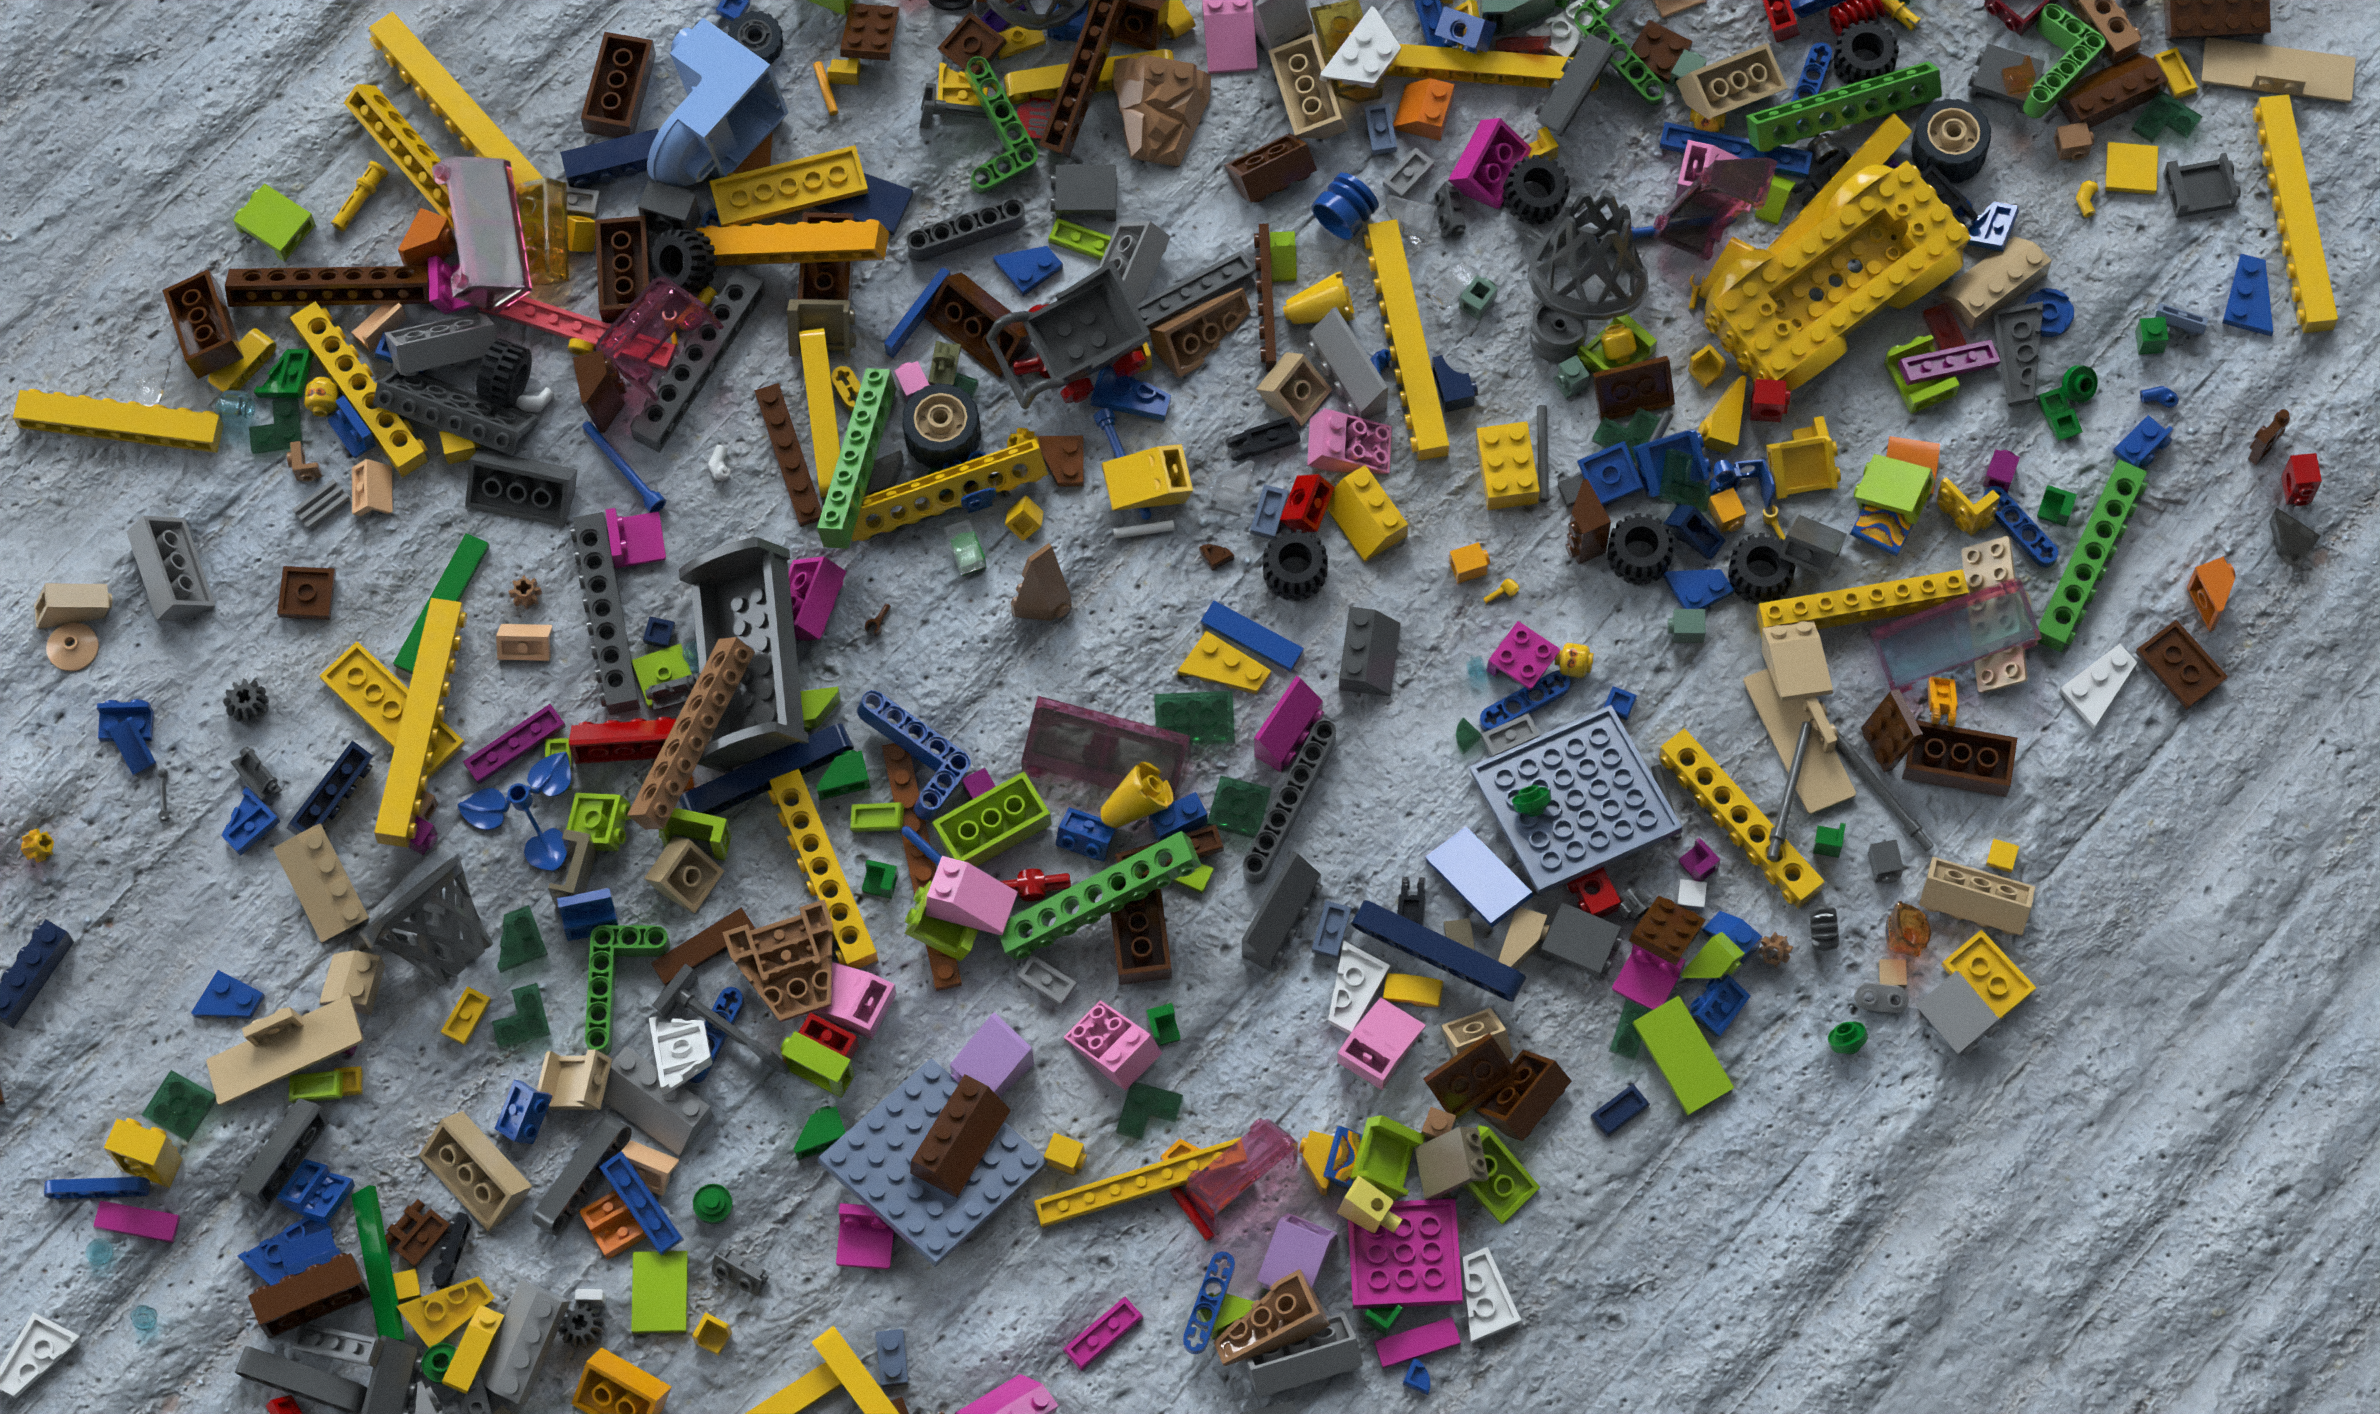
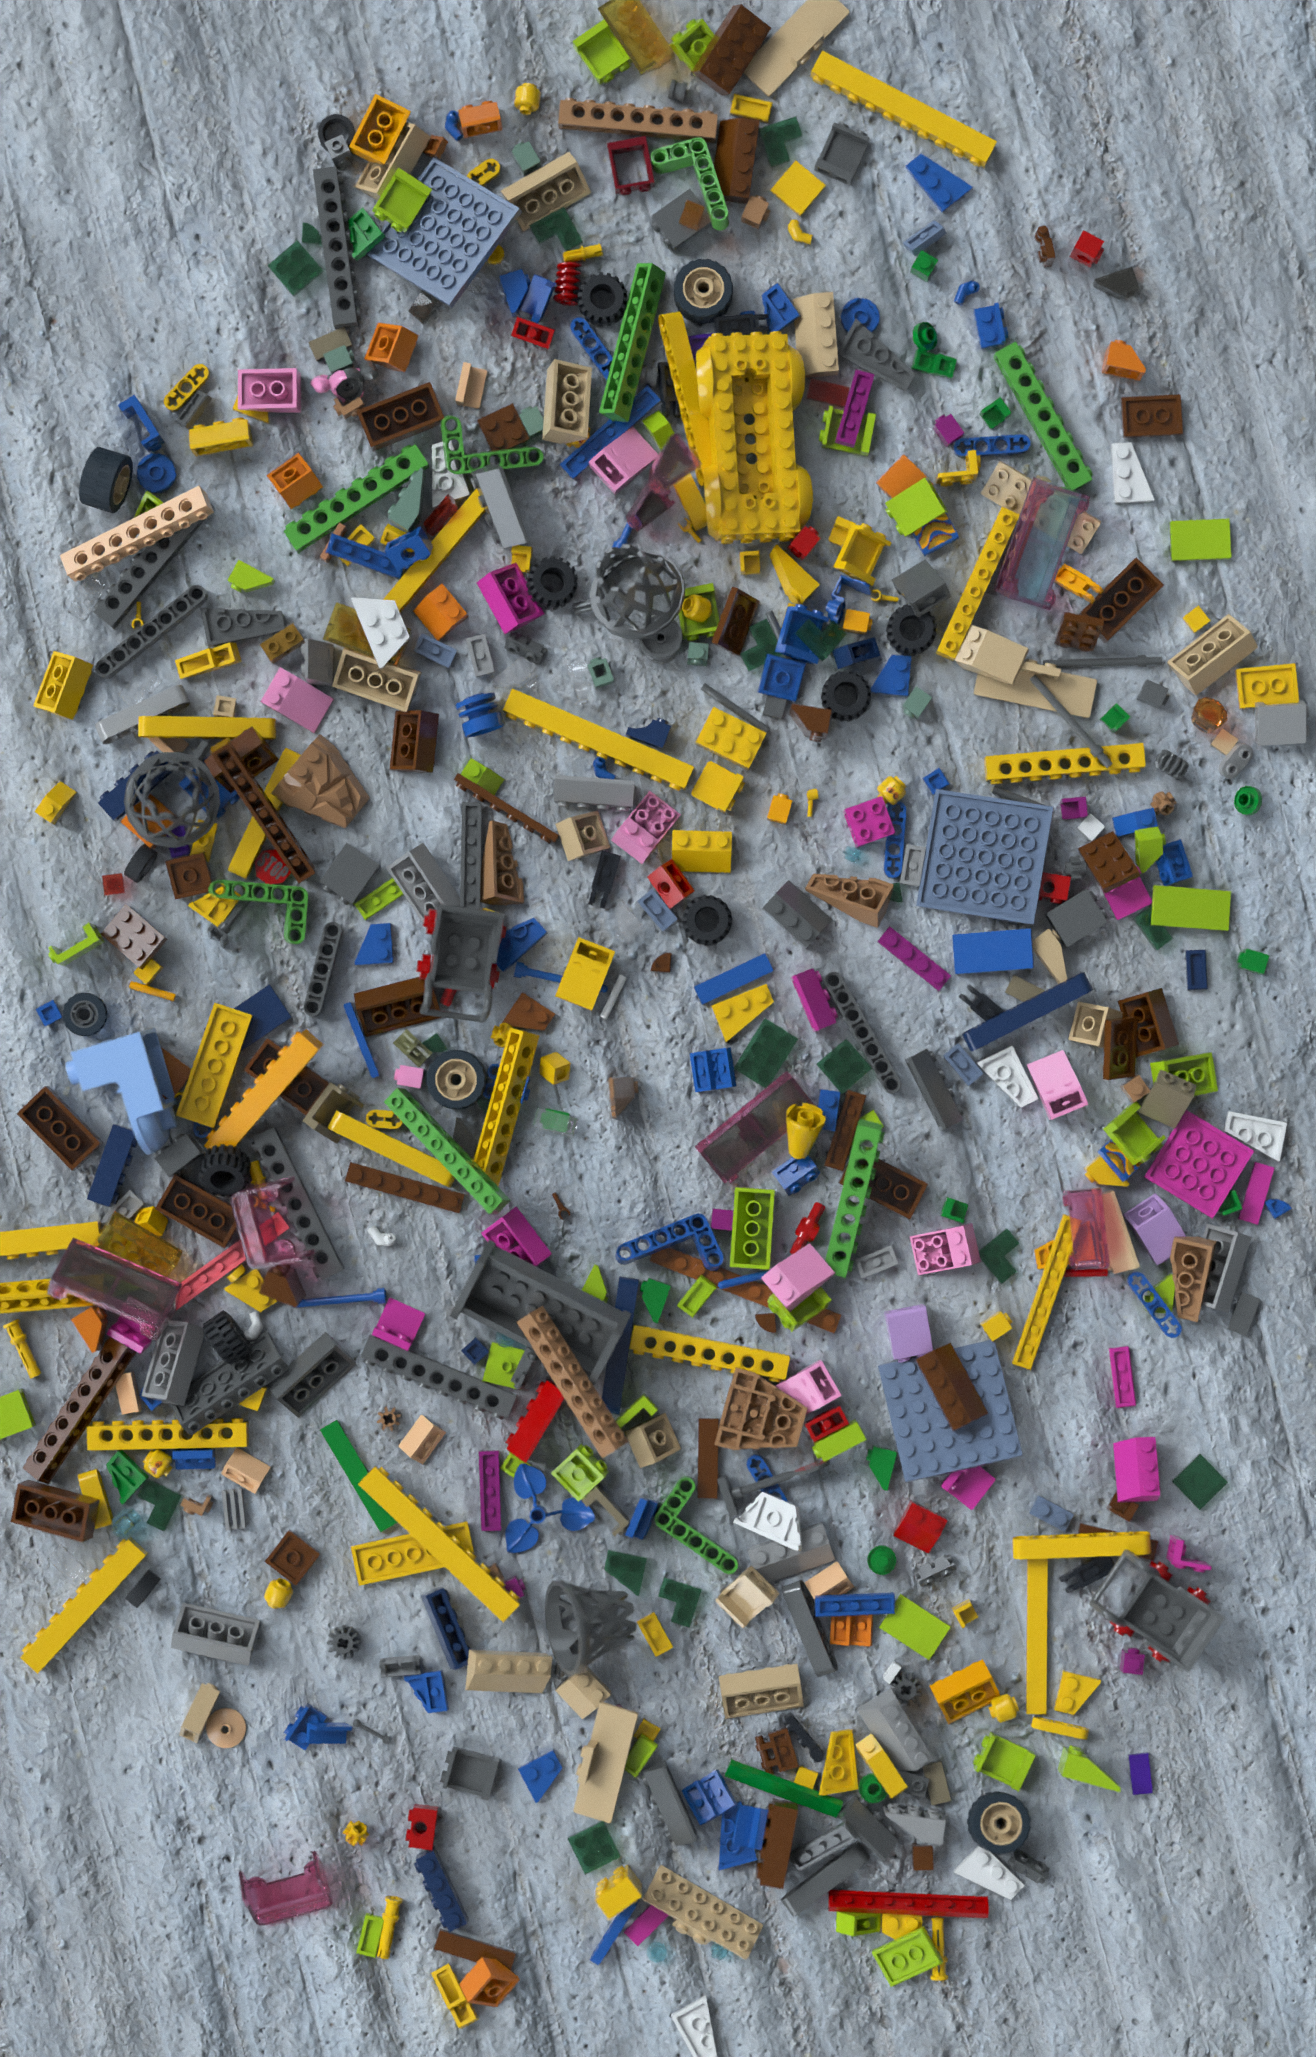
camera: 60 degrees left, 20 degrees up
blue bracket [494,1079,552,1144] -> none
green panel [862,860,899,899] -> none
yellow cone [1283,271,1355,324] -> none
light yellow torso [1336,1176,1403,1233] -> none
yellow slope [1383,973,1444,1007] -> none
green plate [1512,785,1552,817] -> none
none -> black tyre [125,1569,161,1608]
none -> yellow wing [224,1268,278,1312]
none -> yellow head [264,1578,293,1609]
none -> red brick [405,1804,438,1850]
none -> dark grey panel [440,1746,500,1801]
none -> tan bracket [643,1865,763,1960]
none -> blue slope [690,1047,736,1092]
none -> yellow bracket [691,761,745,814]
none -> reddish brown tile [755,1313,776,1333]
none -> medium nougat wedge [805,873,894,928]
none -> magenta plate [877,926,951,991]
none -> red slope [893,1500,948,1554]
none -> tan slope [1085,1190,1140,1274]
none -> lime tile [1169,518,1231,561]
none -> green brick [1237,948,1270,975]

